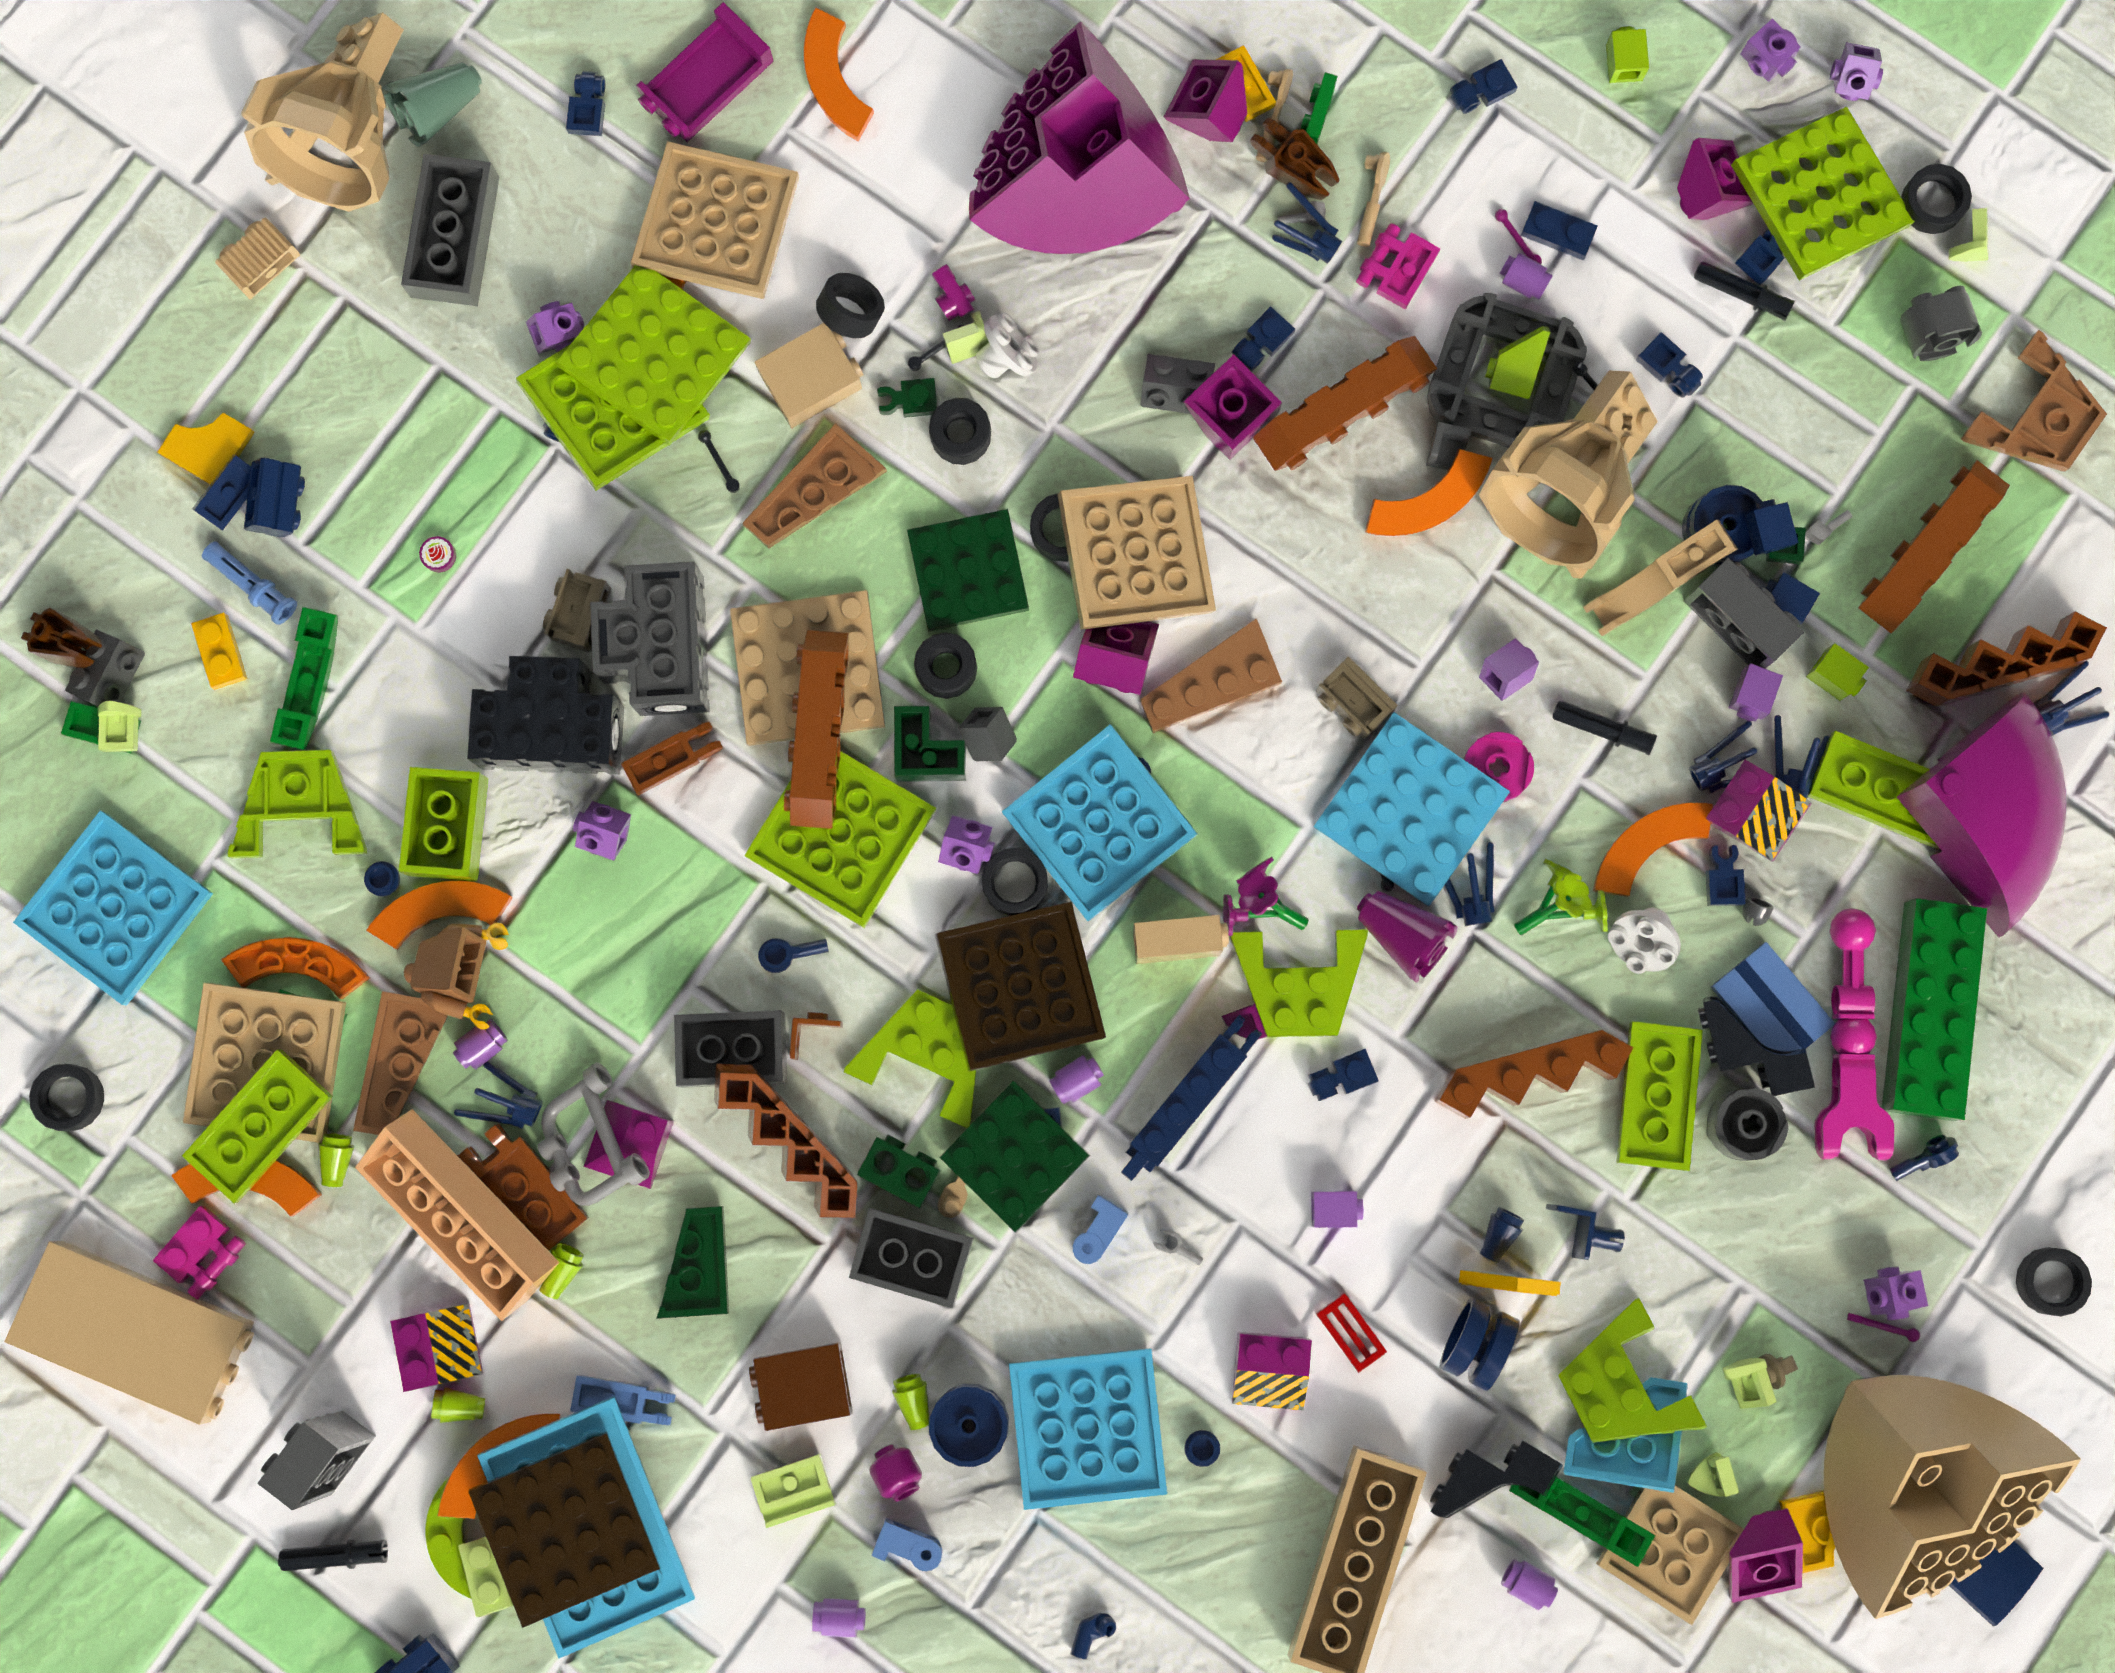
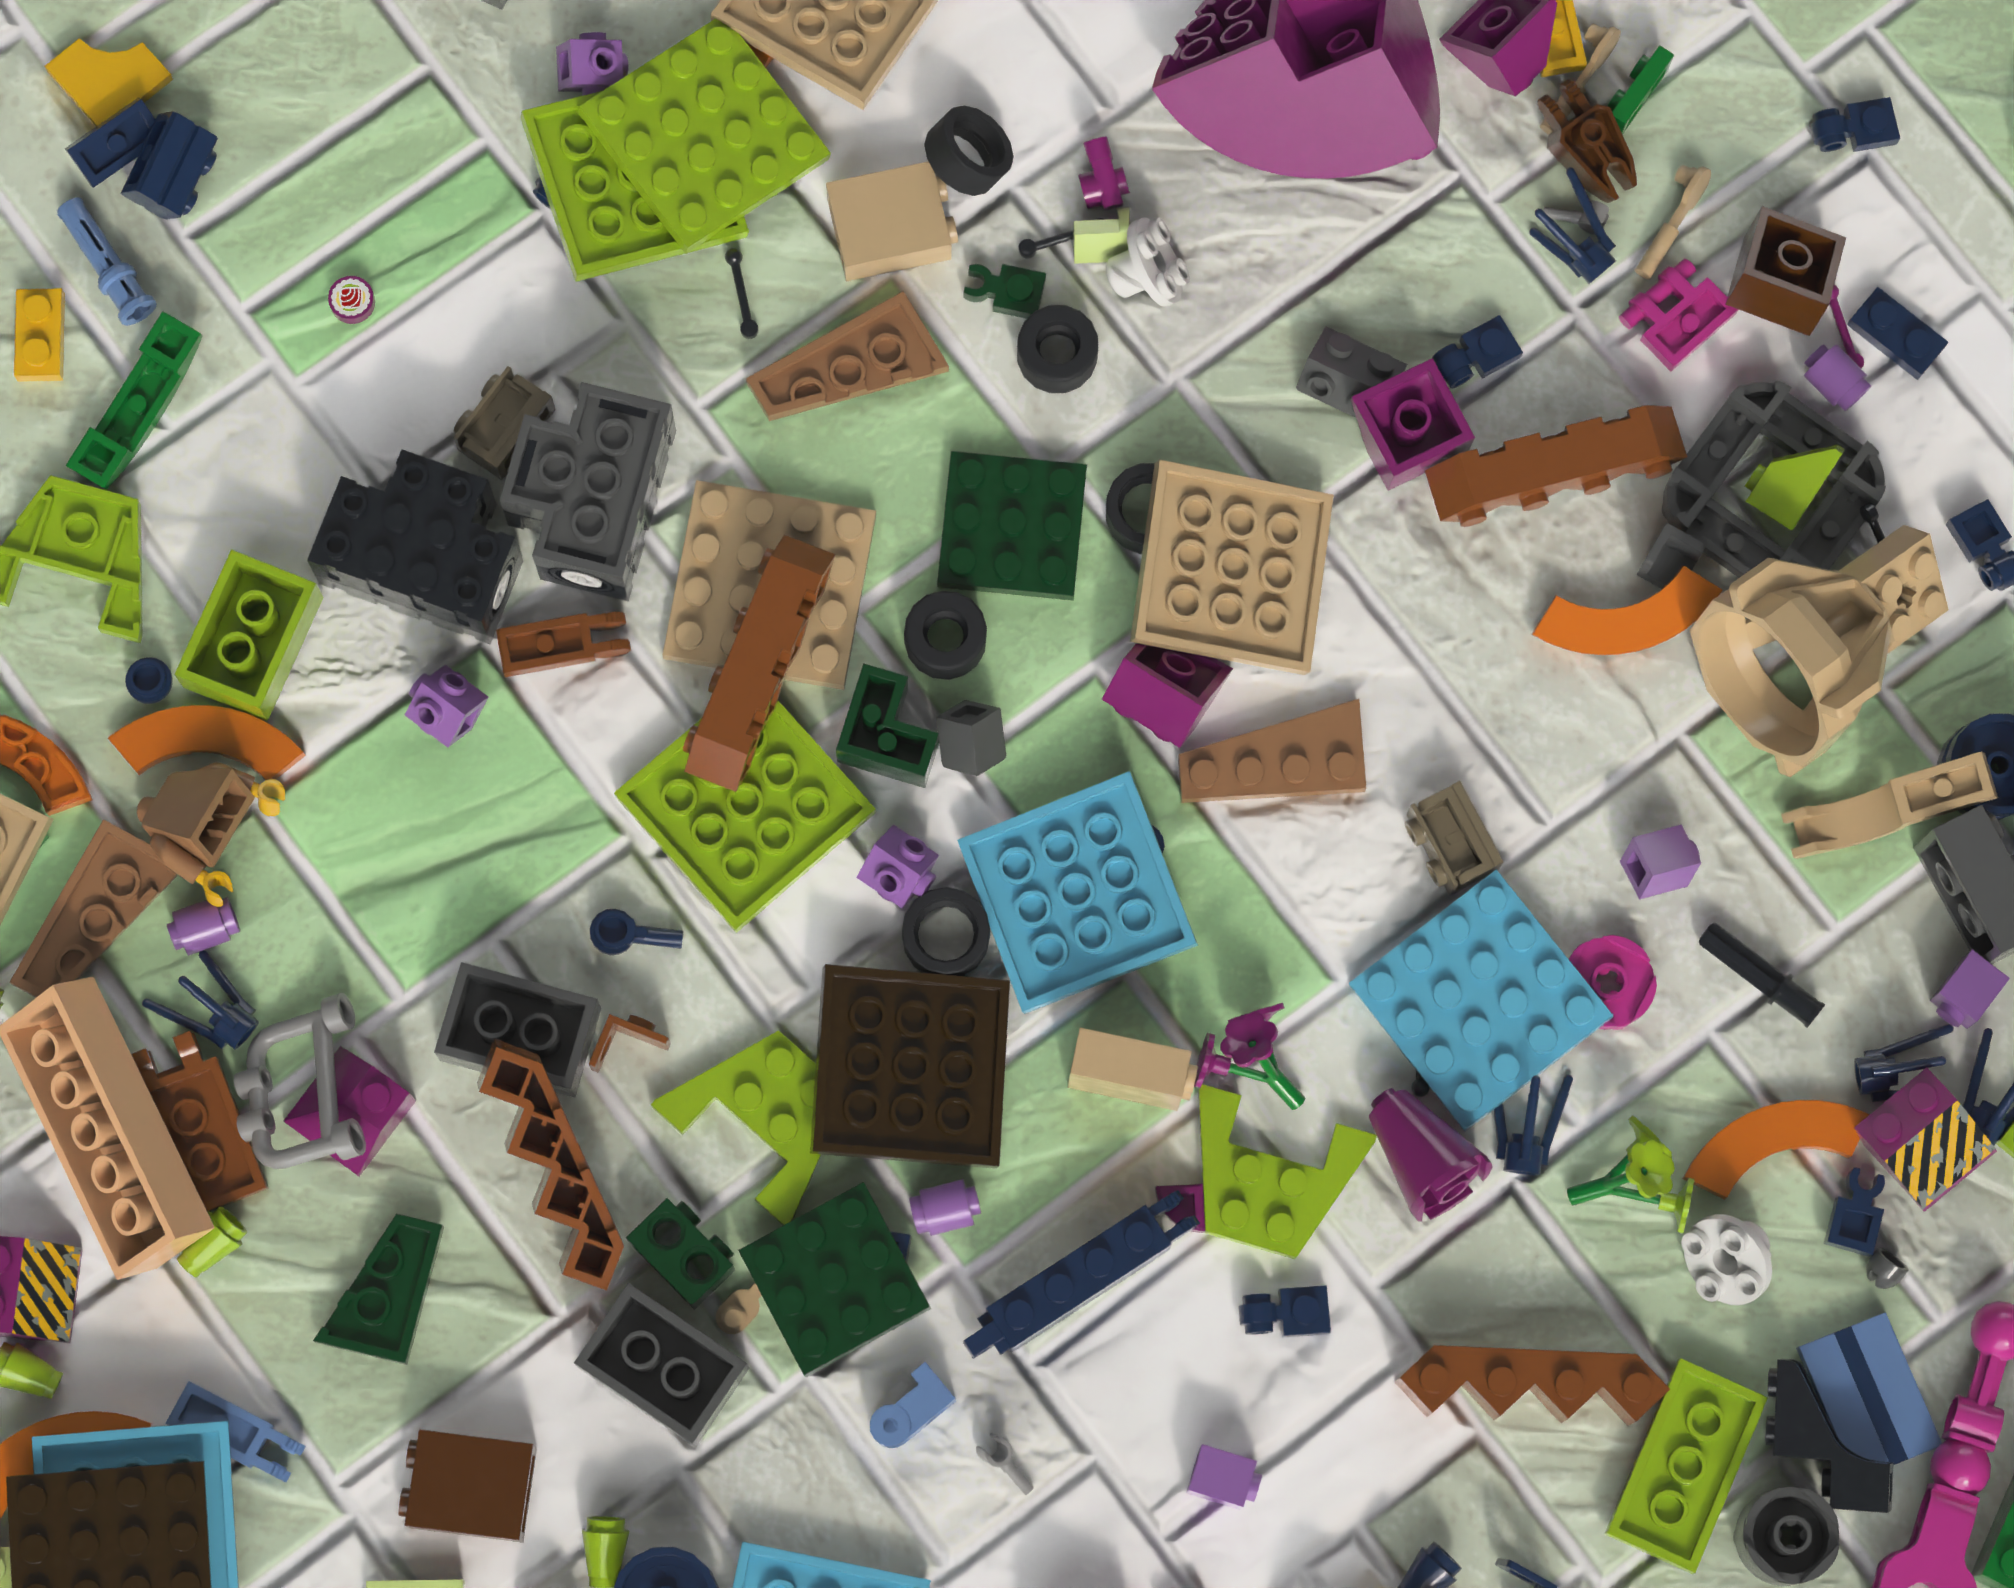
camera: 10 degrees right, 5 degrees down
none -> reddish brown brick [1725,206,1847,336]

